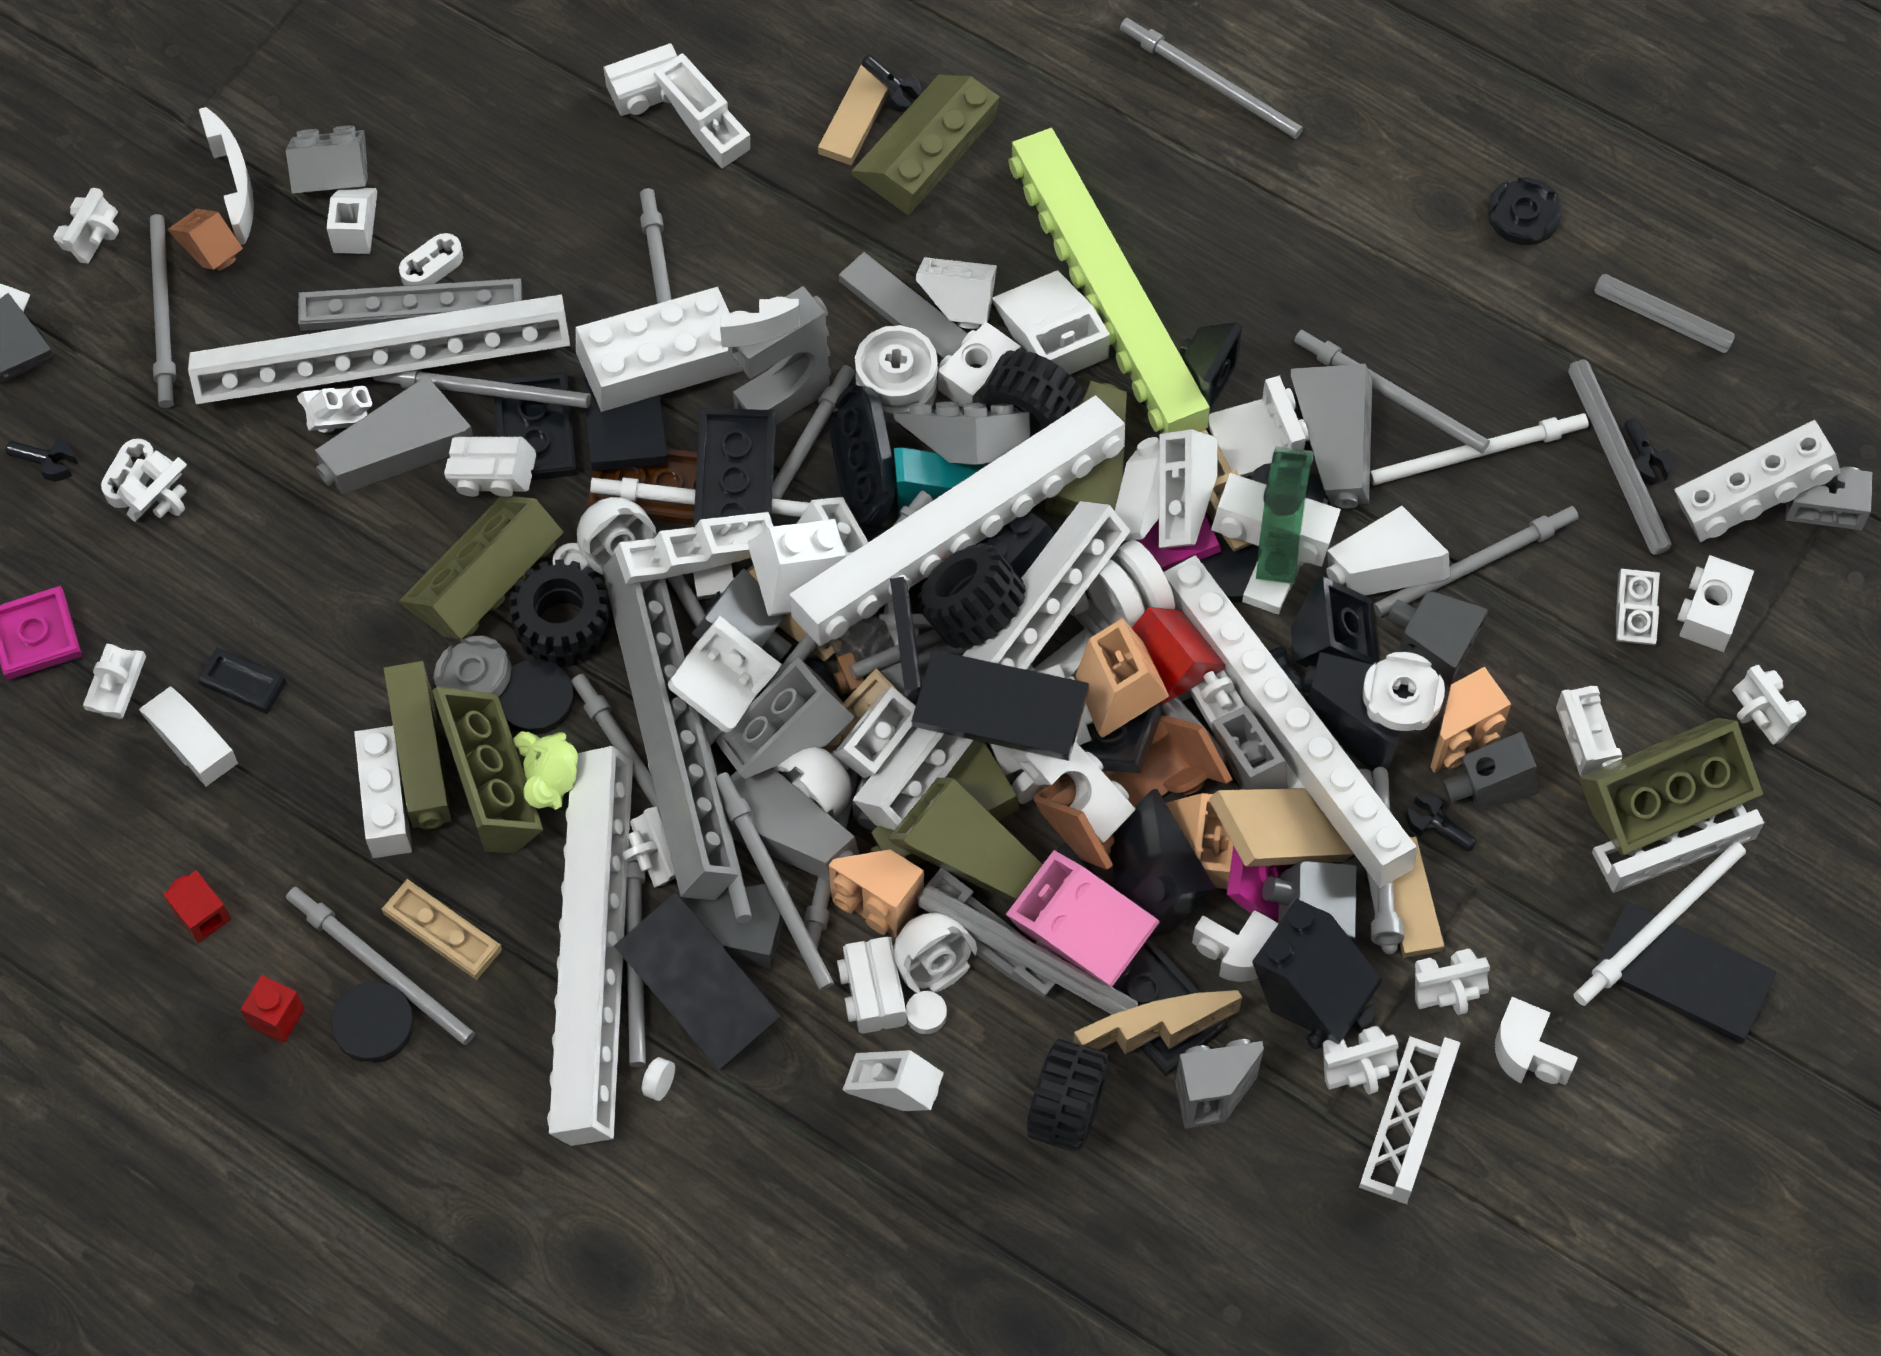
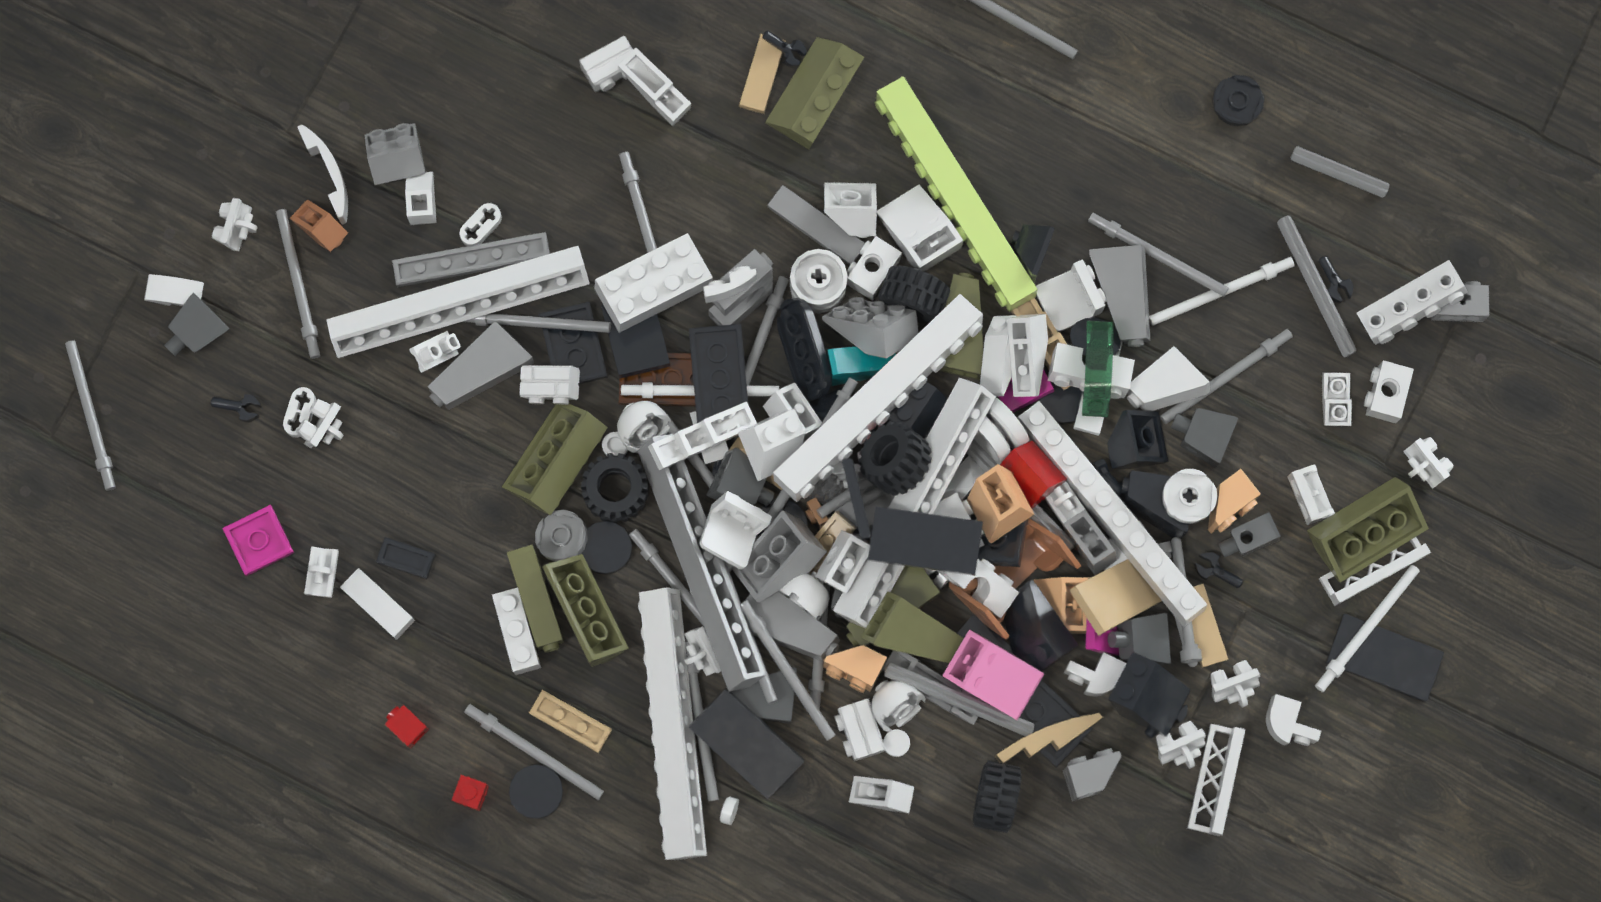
camera: 10 degrees left, 15 degrees up
yellowish green hair [513,731,578,810] -> none

